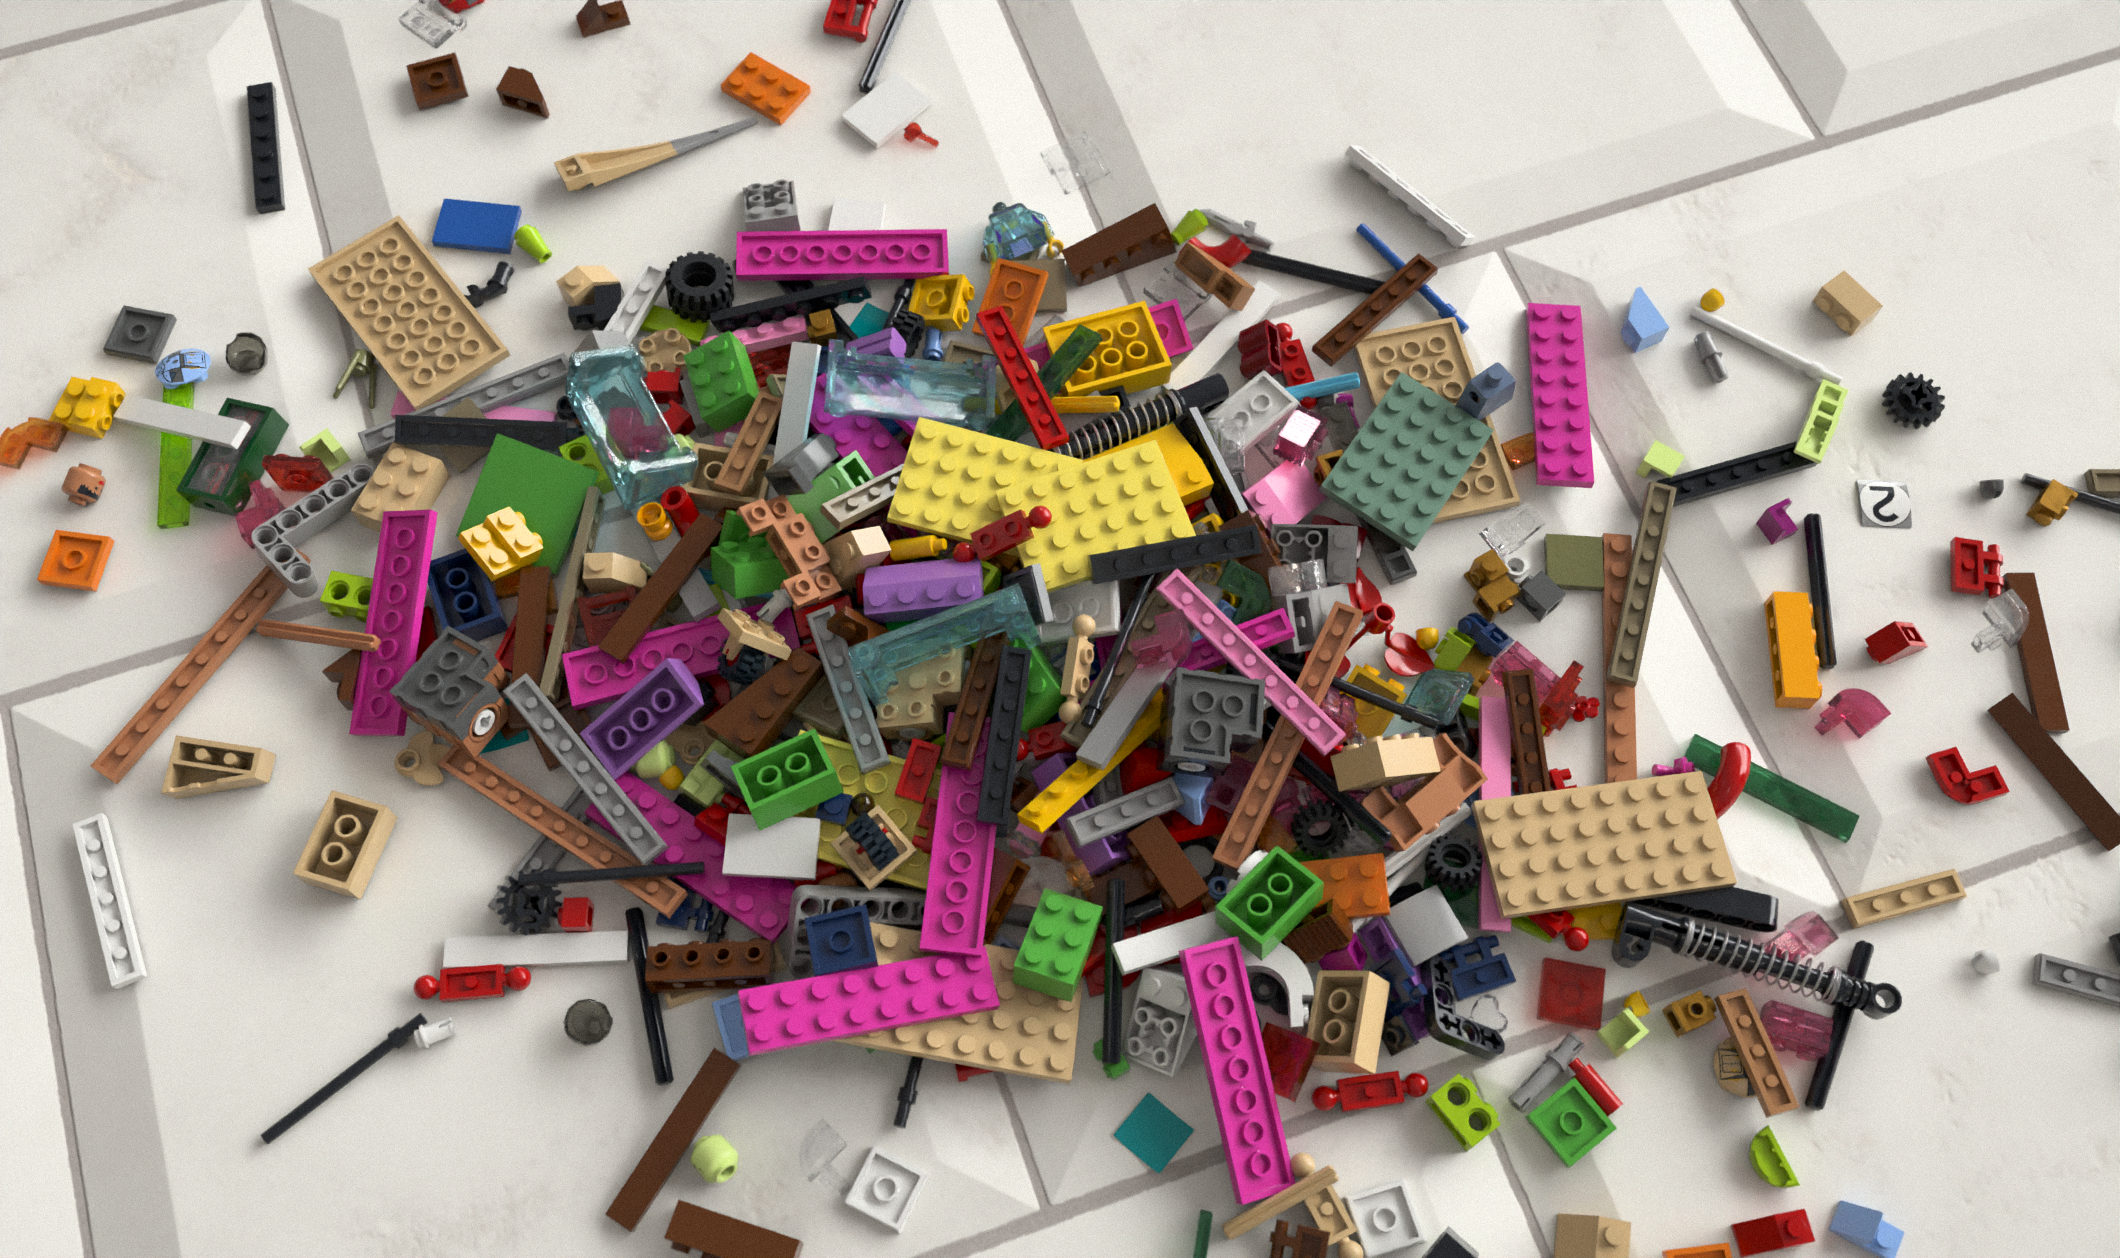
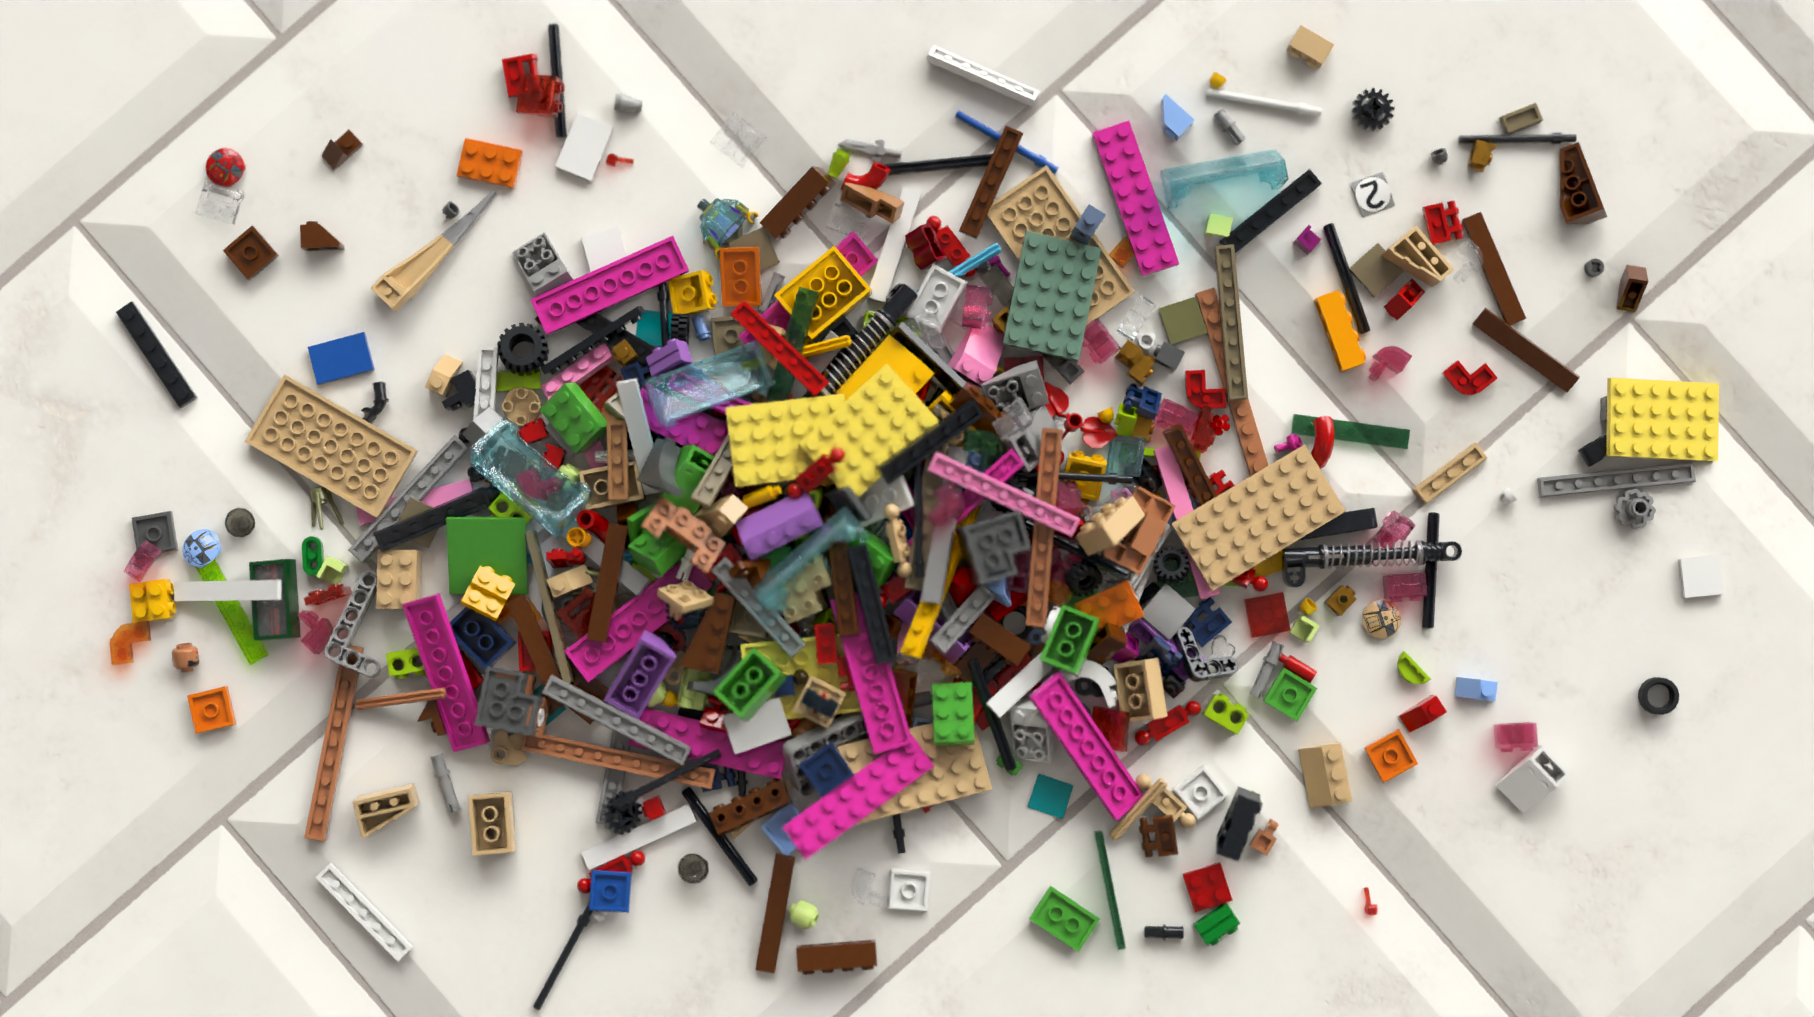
camera: 20 degrees left, 20 degrees up
lime cone [514,224,552,263] -> none
medium nougat plate [1714,988,1799,1118] -> none
yellowish green slope [1794,379,1849,464] -> none
none -> clear pink slope [124,540,162,582]
none -> green plate [302,536,324,576]
none -> light grey pin [430,753,461,813]
none -> dark grey hinge [442,202,460,219]
none -> clear red plate [516,74,565,118]
none -> red plate [546,548,587,568]
none -> blue tile [589,870,632,913]
none -> light grey cone [614,93,643,112]
none -> clear pink brick [1082,318,1121,364]
none -> clear light blue windscreen [1160,149,1289,209]
none -> red plate [1185,370,1226,409]
none -> dark tan tile [1349,243,1404,298]
none -> tan wedge [1381,226,1454,287]

